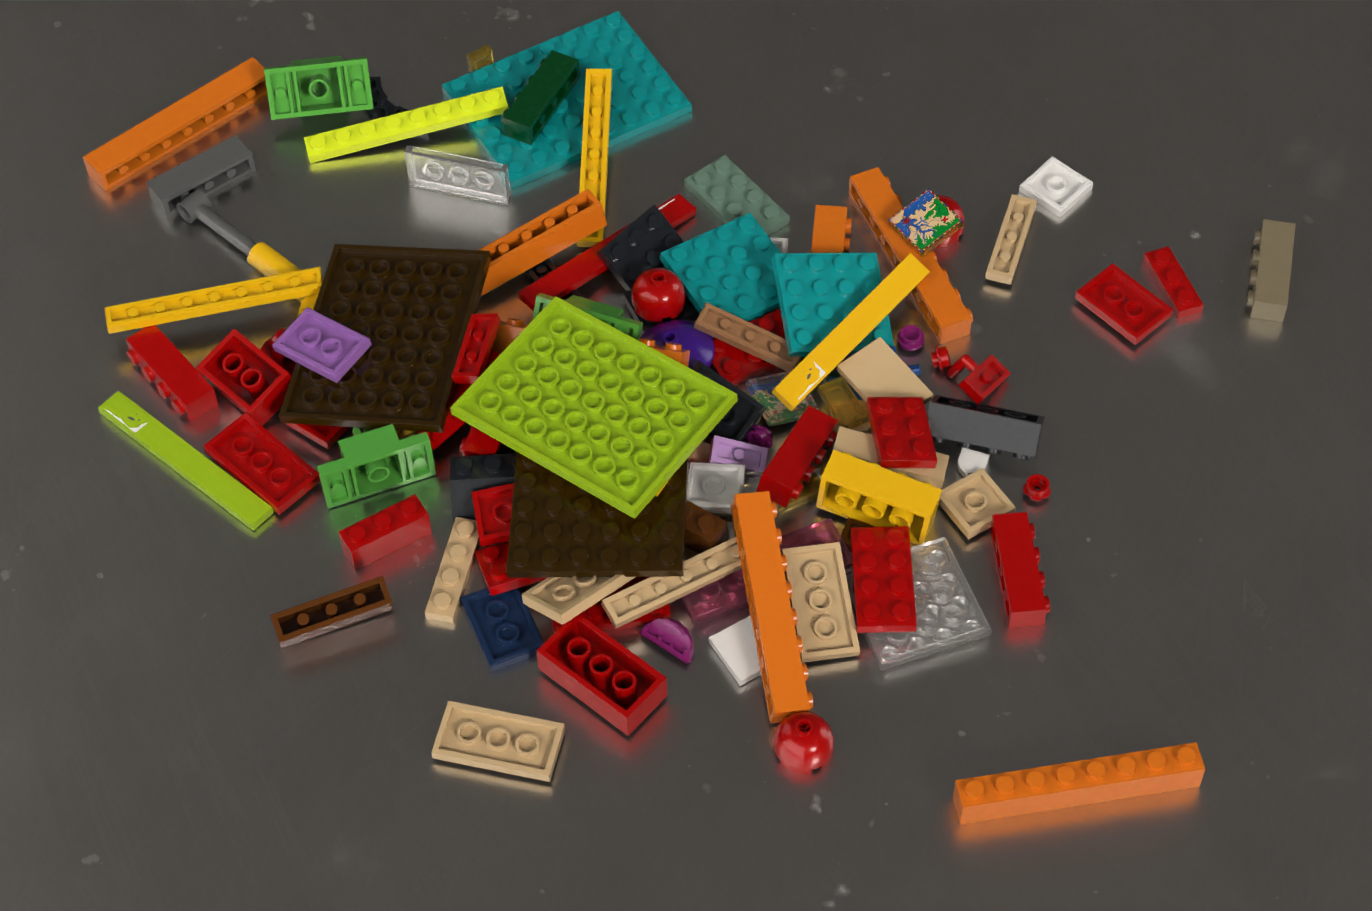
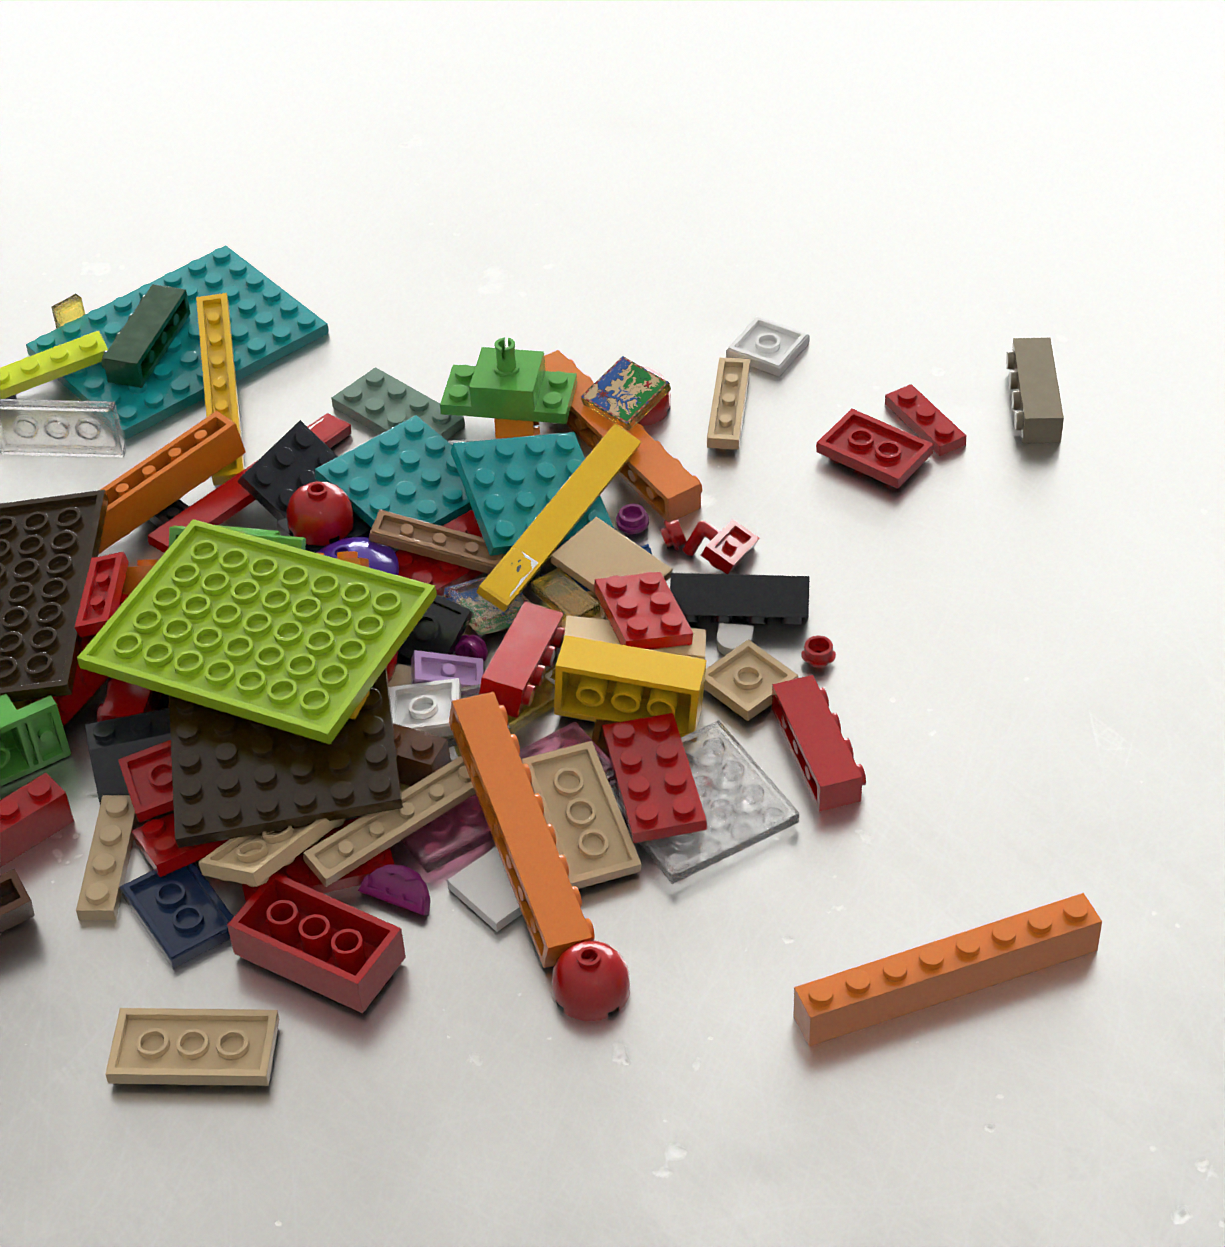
camera: 10 degrees left, 10 degrees down
none -> bright green brick [440,337,577,424]

